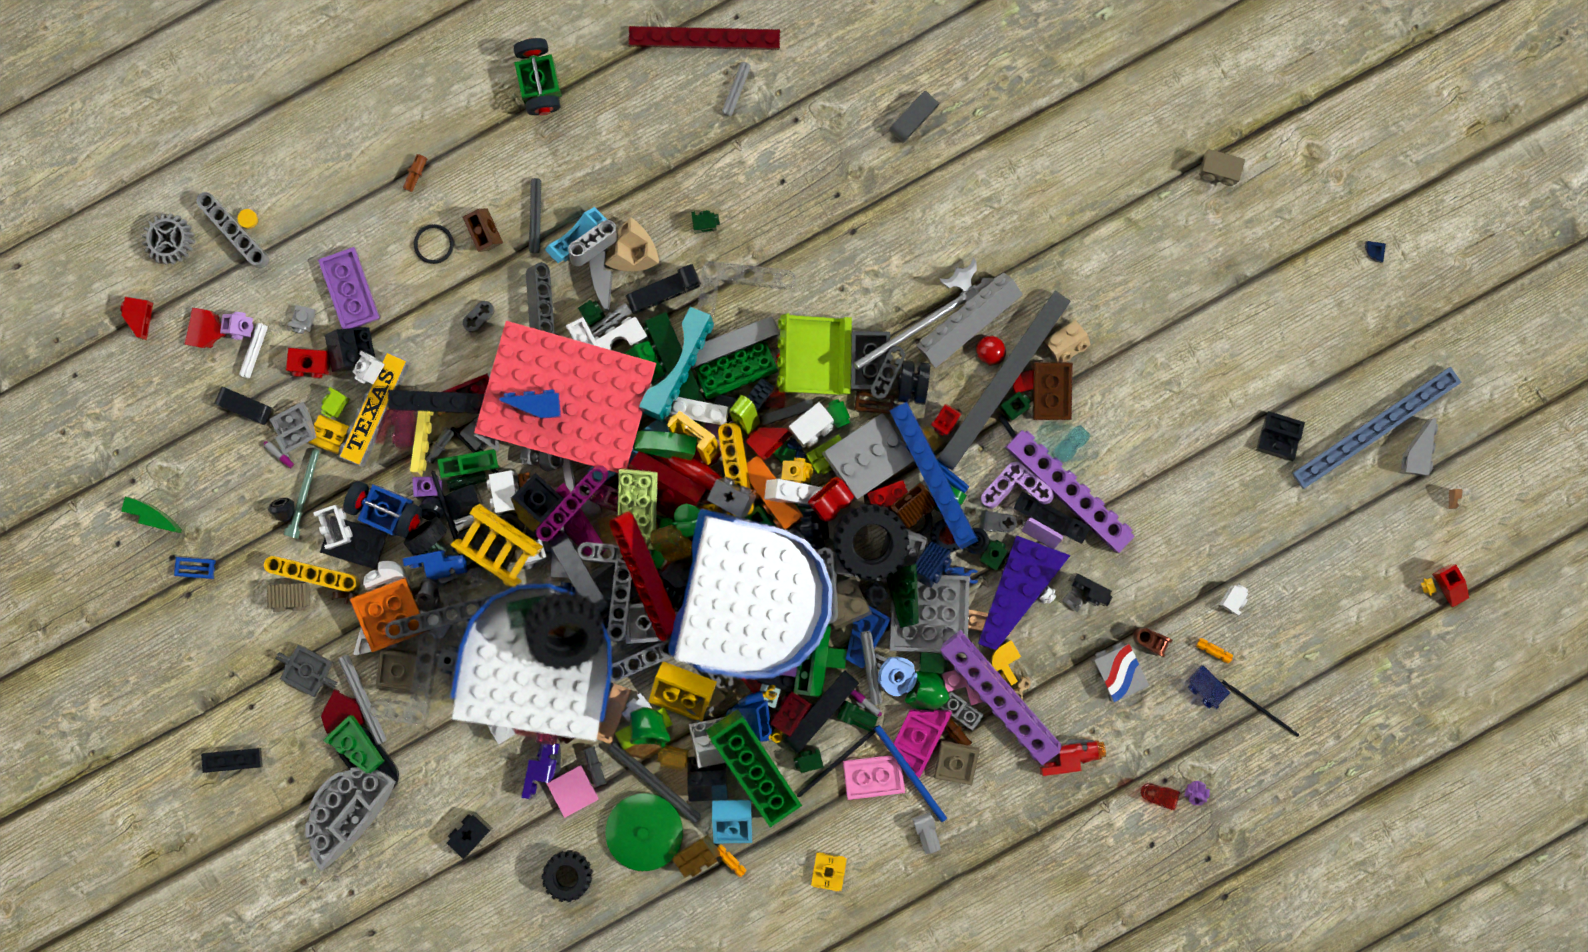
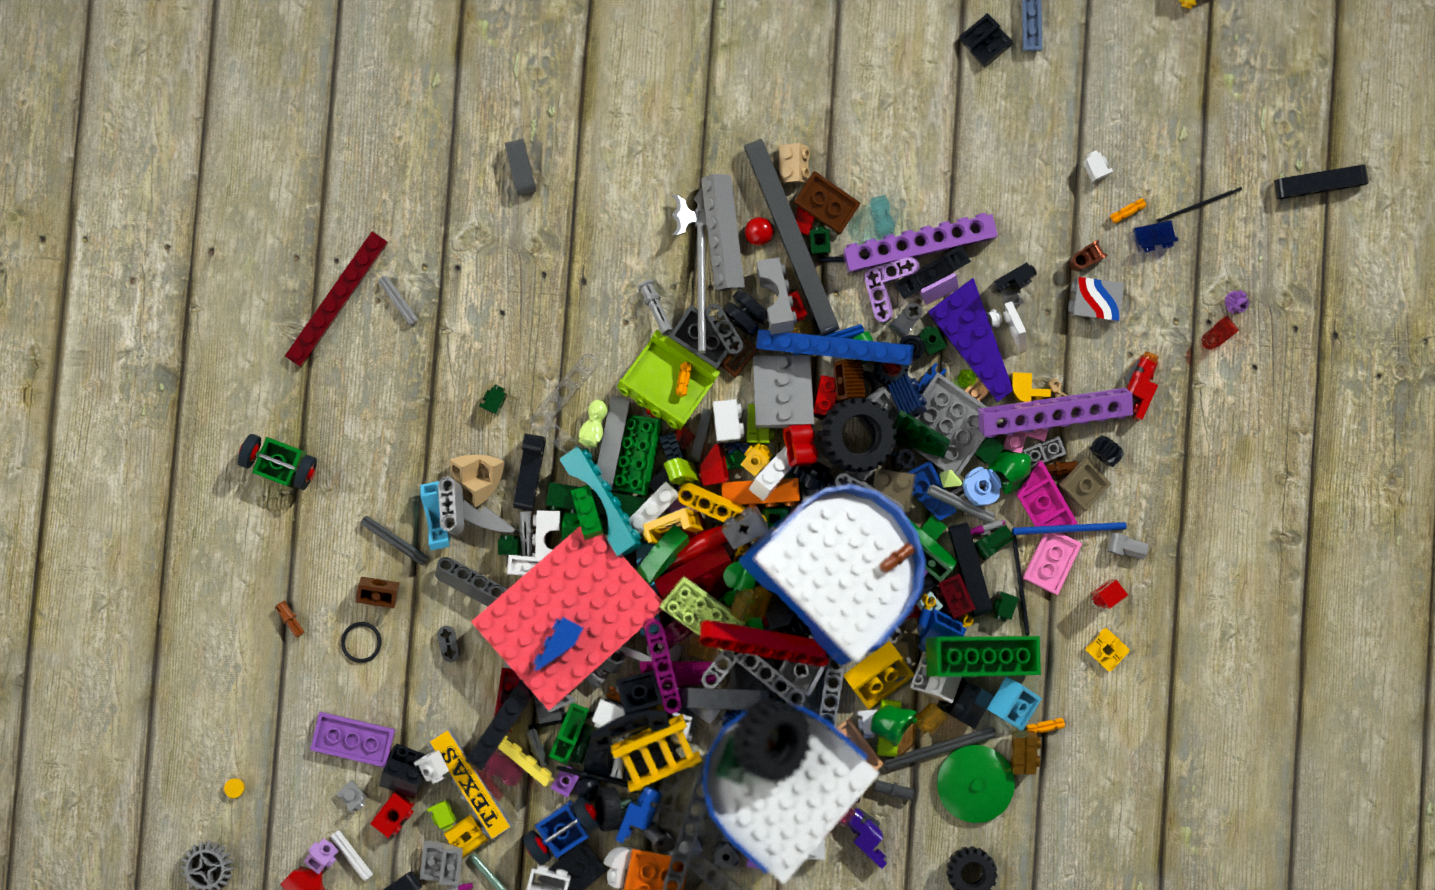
camera: 60 degrees left, 0 degrees up
light grey beam [197,192,269,268] -> none
bright pink tile [547,765,599,818] -> none
green brick [826,399,851,429] -> none
none -> green plate [571,485,603,540]
none -> yellowish green animal [579,399,608,447]
none -> black slope [590,710,670,751]
none -> light grey pin [637,280,673,336]
none -> light orange axle [676,362,692,397]
none -> light grey arch [757,257,797,335]
none -> dark orange axle [880,543,915,573]
none -> yellowish green slope [939,470,963,488]
none -> clear neon green plate [957,369,976,387]
none -> white wing [1003,301,1026,353]
none -> black gear [1090,435,1124,467]
none -> red brick [1091,579,1128,609]
none -> black beam [1274,164,1369,200]

